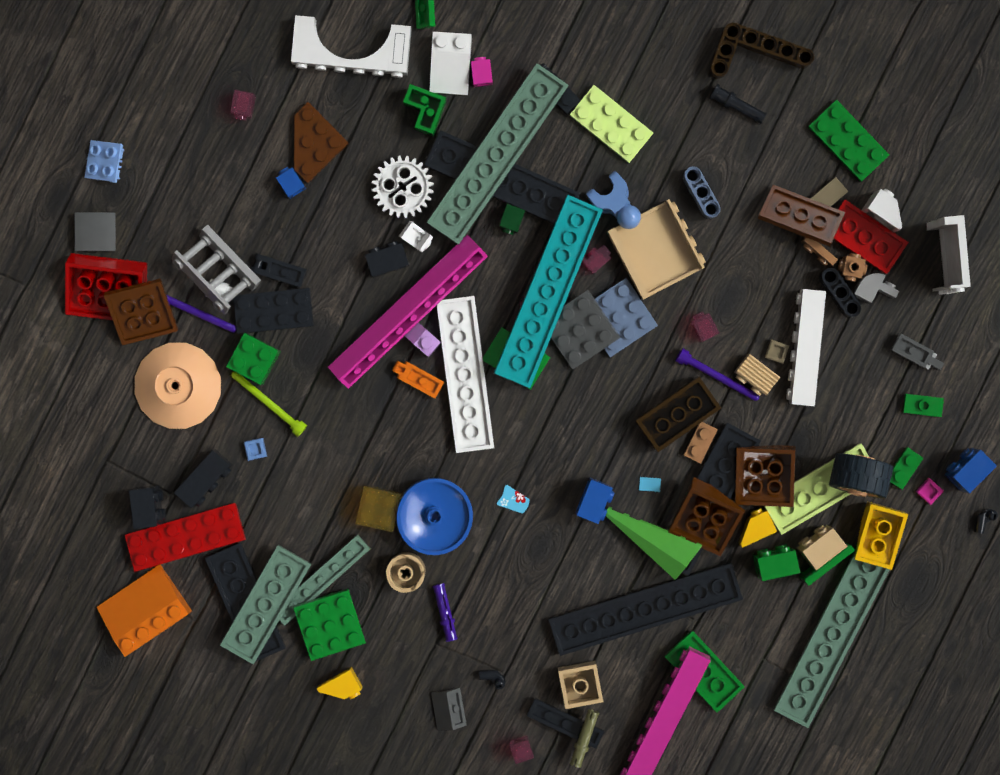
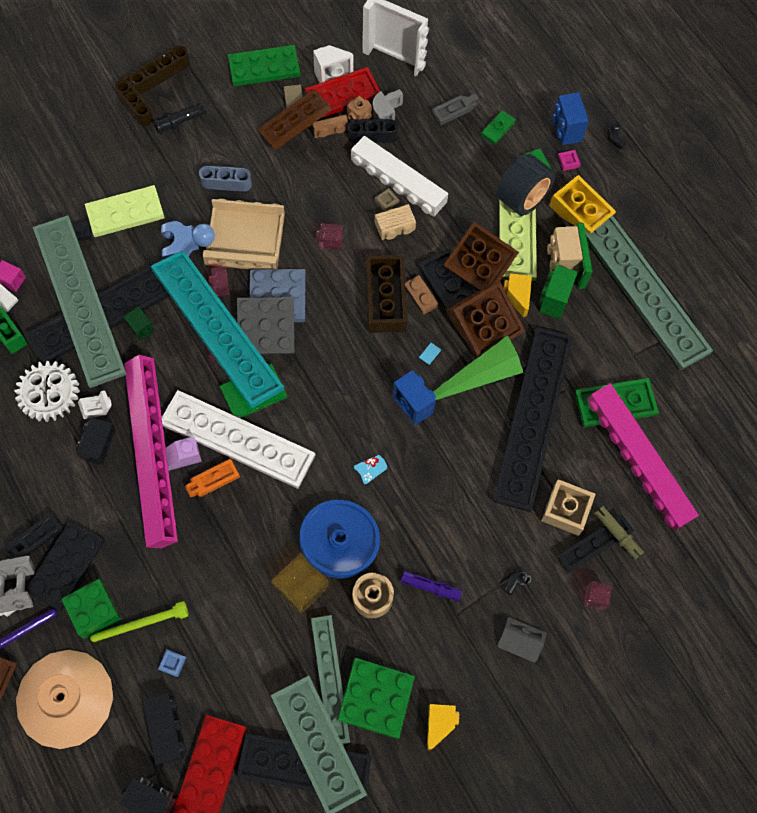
camera: 65 degrees left, 20 degrees down
dark purple piece [675,348,759,401] -> none

